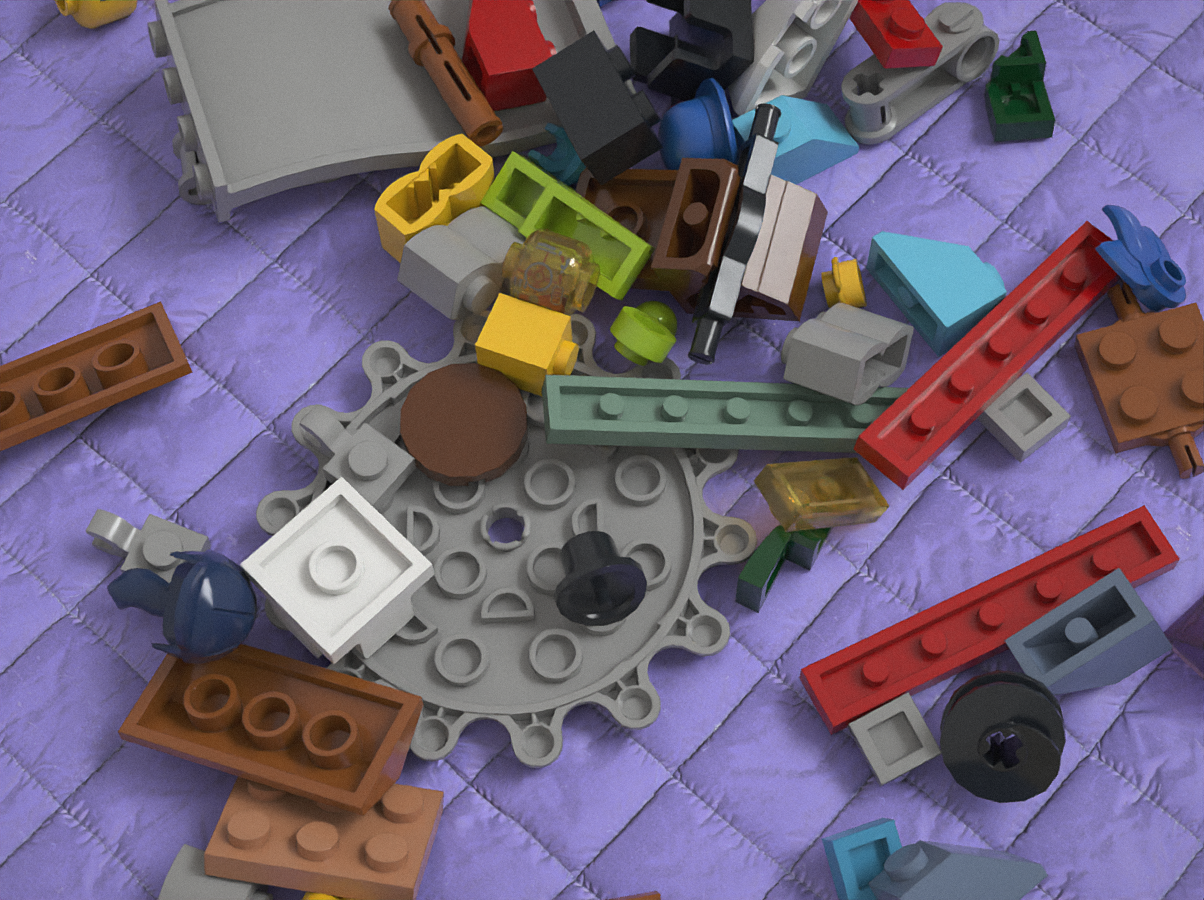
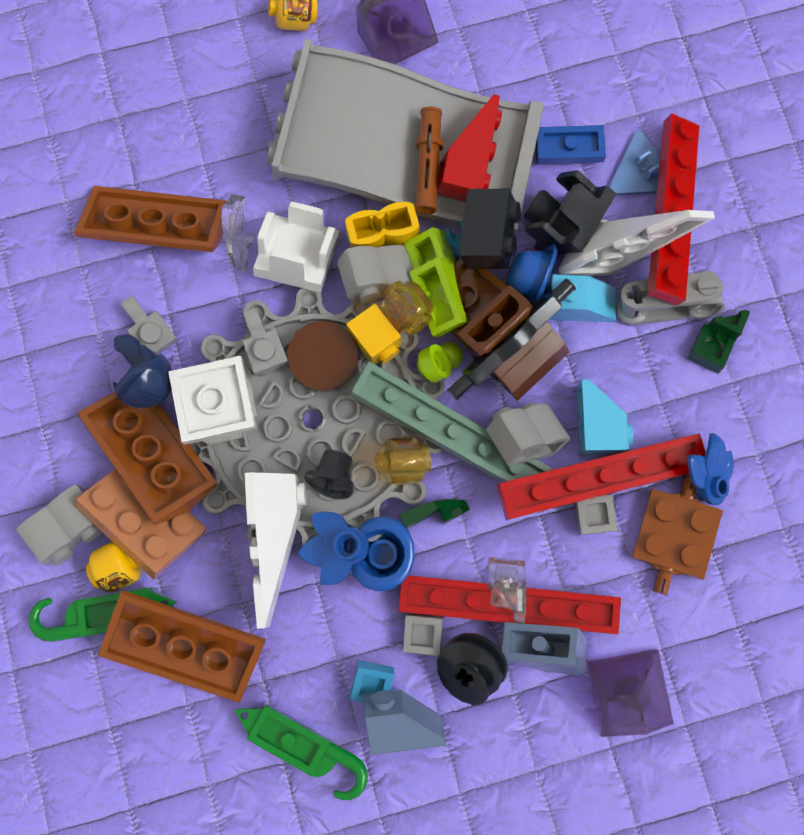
camera: 30 degrees right, 15 degrees up
clear yellow plate [754,457,889,532] -> none
yellow plate [821,257,867,308] -> none
none -> clear slope [222,194,255,271]
none -> white wedge [245,472,307,629]
none -> white panel [253,202,340,293]
none -> blue plate [298,511,369,585]
none -> blue hat [349,516,415,592]
none -> clear yellow head [375,436,431,485]
none -> clear slope [487,557,526,623]

